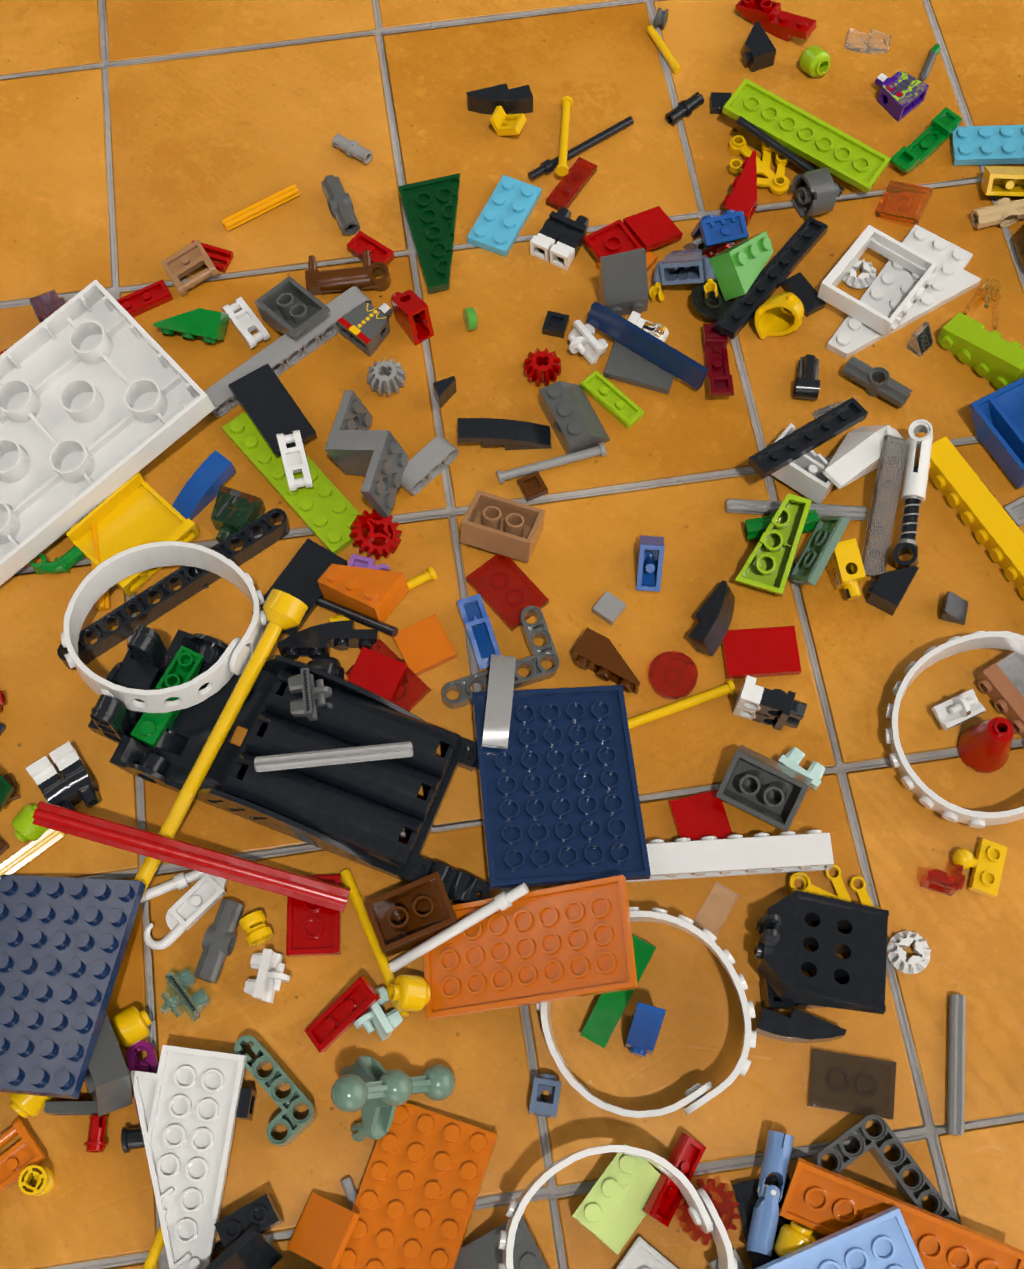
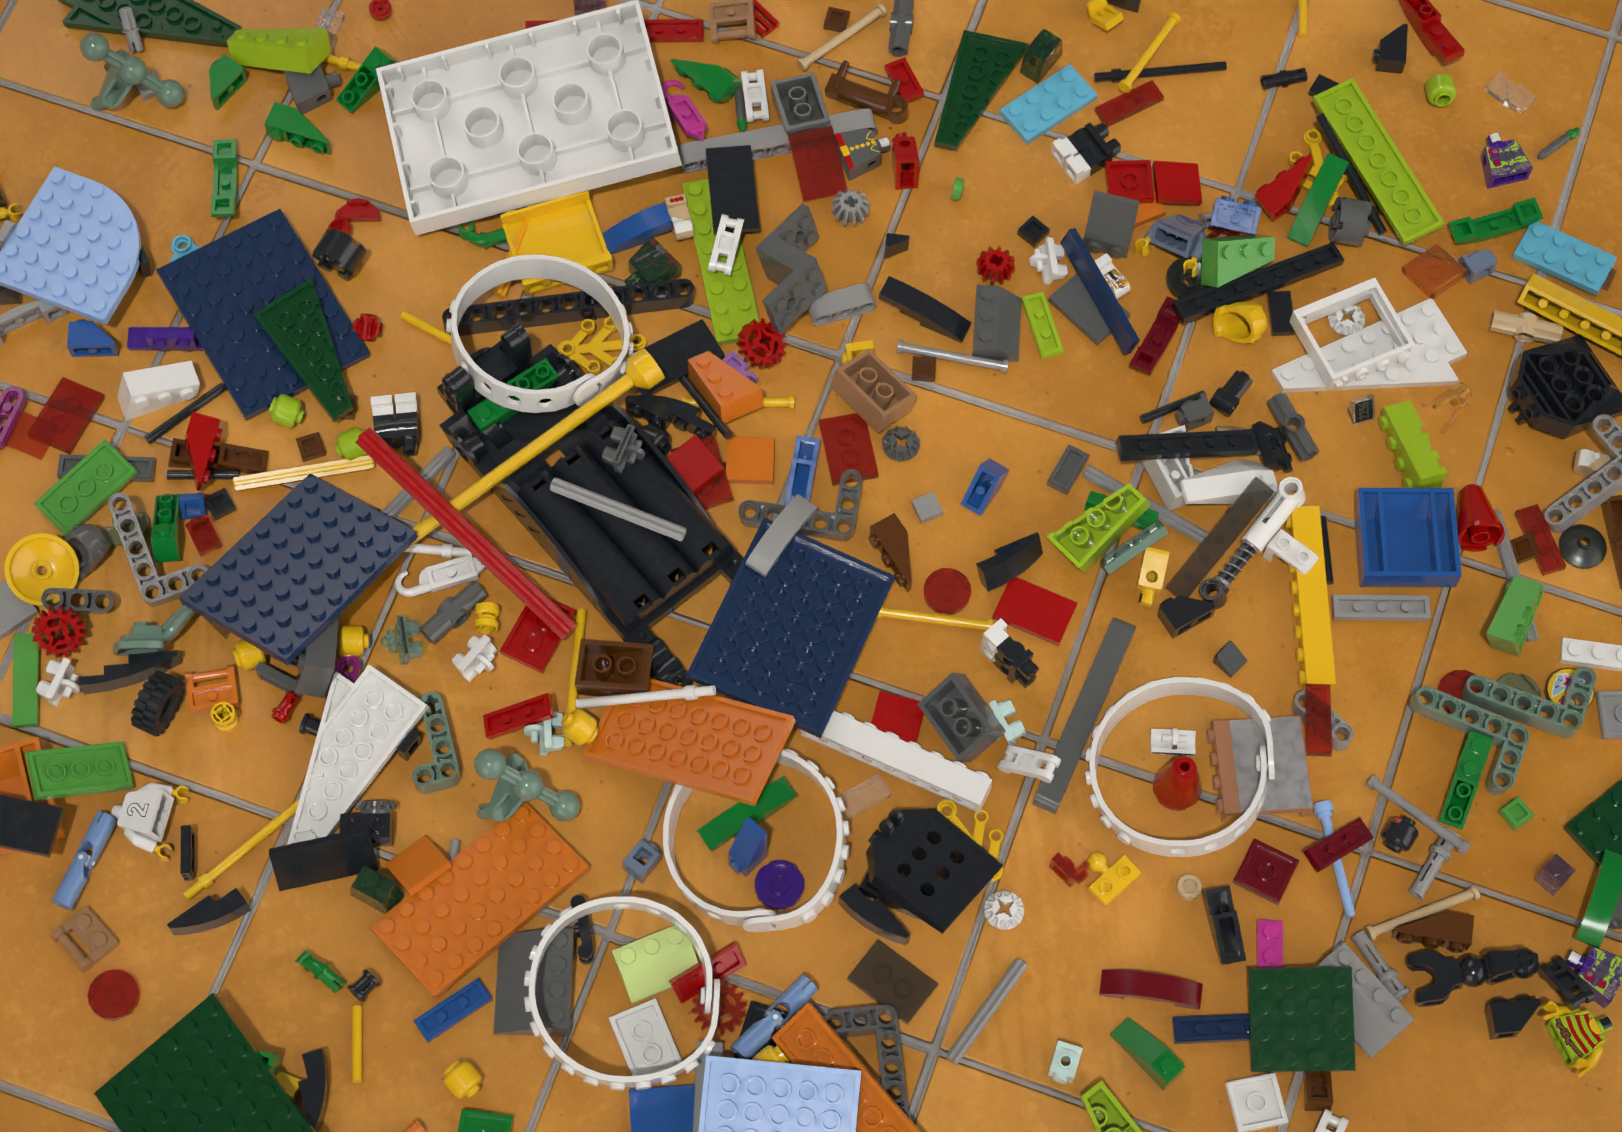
camera: 25 degrees right, 0 degrees up
none -> dark grey gear [356,801,396,814]
none -> light grey axle [381,447,455,519]
none -> yellow bar [400,310,464,346]
none -> yellow plant [556,316,647,376]
none -> black plate [570,895,594,965]
none -> dark pink plate [661,80,707,141]
none -> tan leg [665,194,694,241]
none -> dark grey piece [734,86,747,132]
none -> dark purple tile [755,860,804,910]
none -> clear red tile [788,126,847,203]
none -> tan bar [796,3,887,71]
none -> reddish brown tile [823,7,850,33]
none -> yellow bracket [841,340,874,365]
none -> dark grey gear [882,426,920,461]
none -> white plate [997,745,1061,783]
none -> clear green torso [1020,29,1062,84]
none -> dark grey beam [1032,617,1136,814]
none -> dark grey tile [1046,445,1090,495]
none -> black bar [1139,390,1206,424]
none -> dark grey brick [1175,393,1214,432]
none -> black plate [1252,421,1293,473]
none -> white bracket [1263,529,1319,575]
none -> green slope [1287,153,1349,248]
none -> sand blue brick [1457,248,1497,285]

